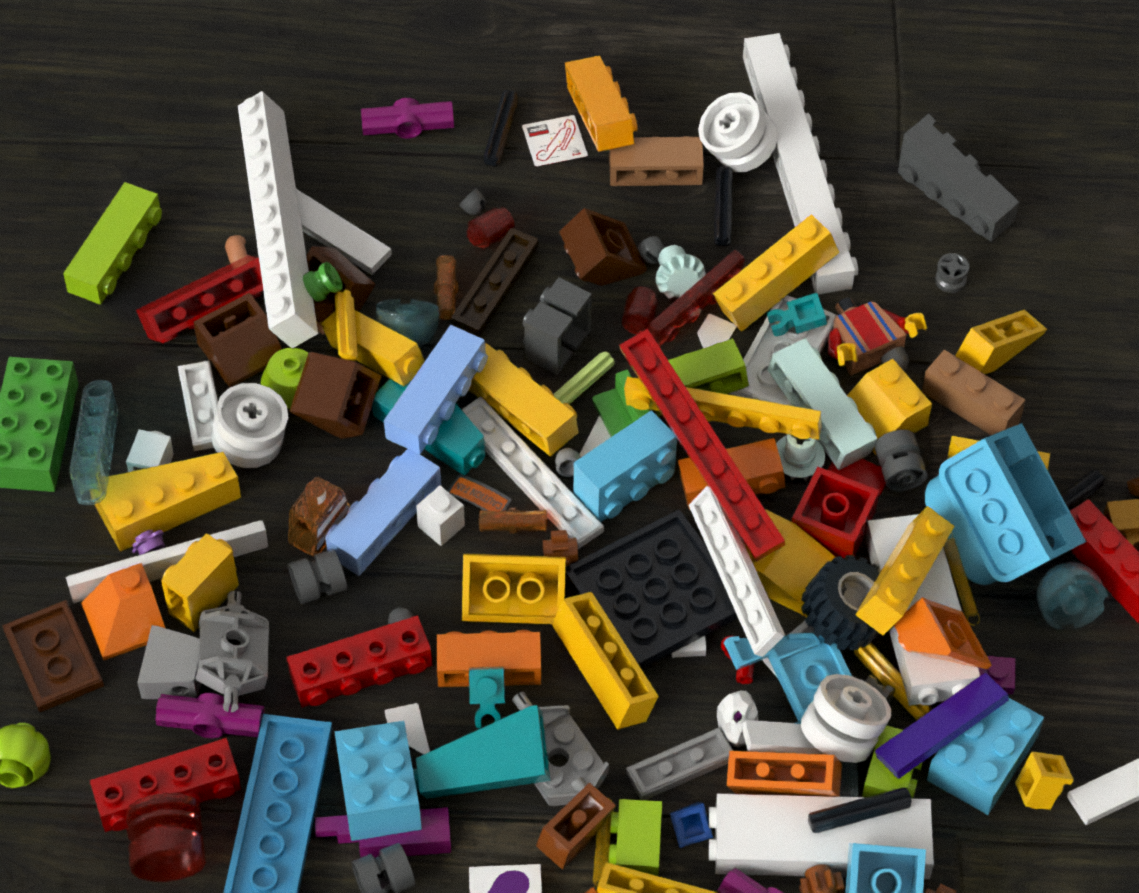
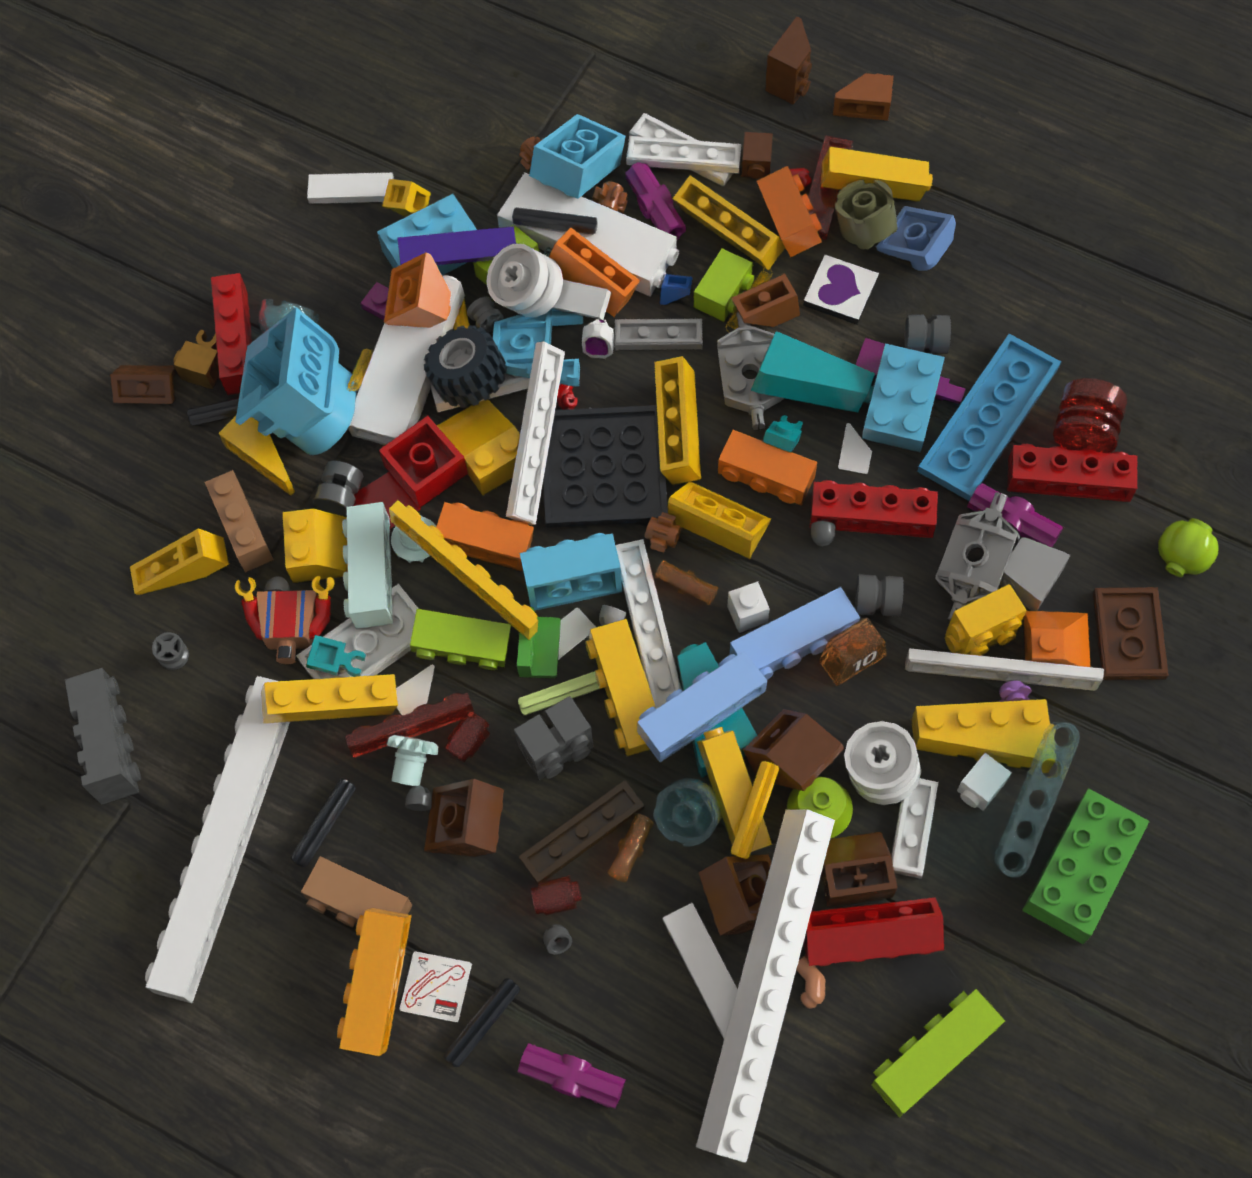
camera: 150 degrees left, 10 degrees up
bright green wheel [303,262,343,302] -> none
orange sticker [448,474,512,518] -> none
red plate [619,329,786,562] -> none
white wheel [698,92,778,172] -> none
yellow brick [855,506,955,635] -> none

